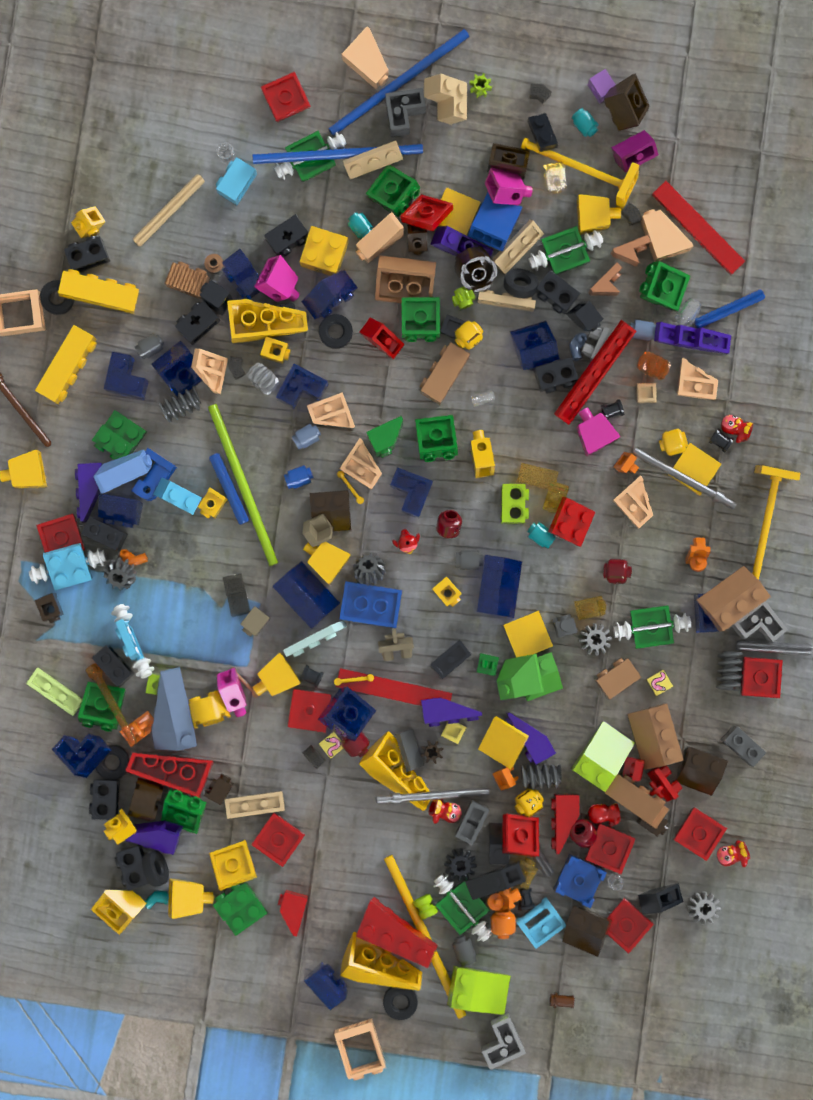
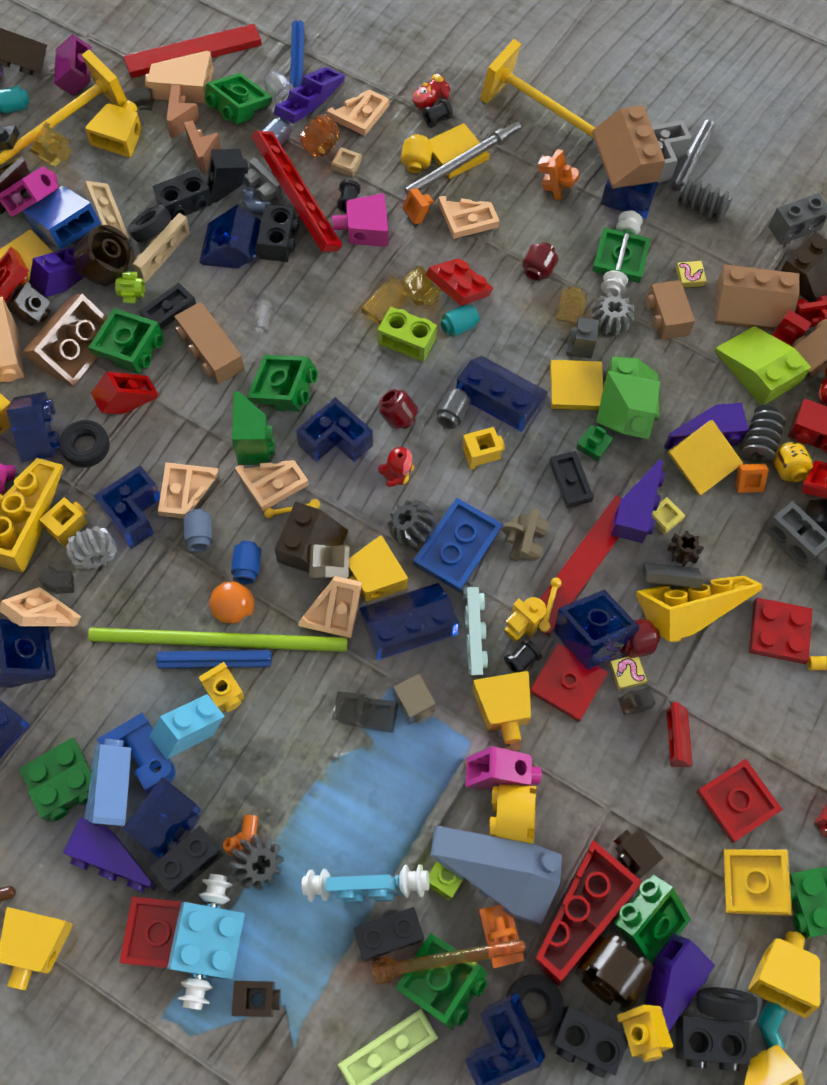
camera: 70 degrees left, 20 degrees down
dark grey piece [158,386,201,422] -> none
tan plate [225,791,285,819] -> none
flat silver bar [375,788,489,805] -> none
animal [428,799,462,824] -> none
yellow head [455,321,483,350] -> none
yellow torso [470,430,495,478] -> none
green plate [528,226,603,275] -> none
red plate [740,657,783,698] -> none
none -> orange hair [209,582,255,624]
none -> light nougat wing [298,576,362,638]
none -> yellow hips [504,597,546,643]
none -> red slope [666,702,693,767]
none -> red plate [749,597,813,664]

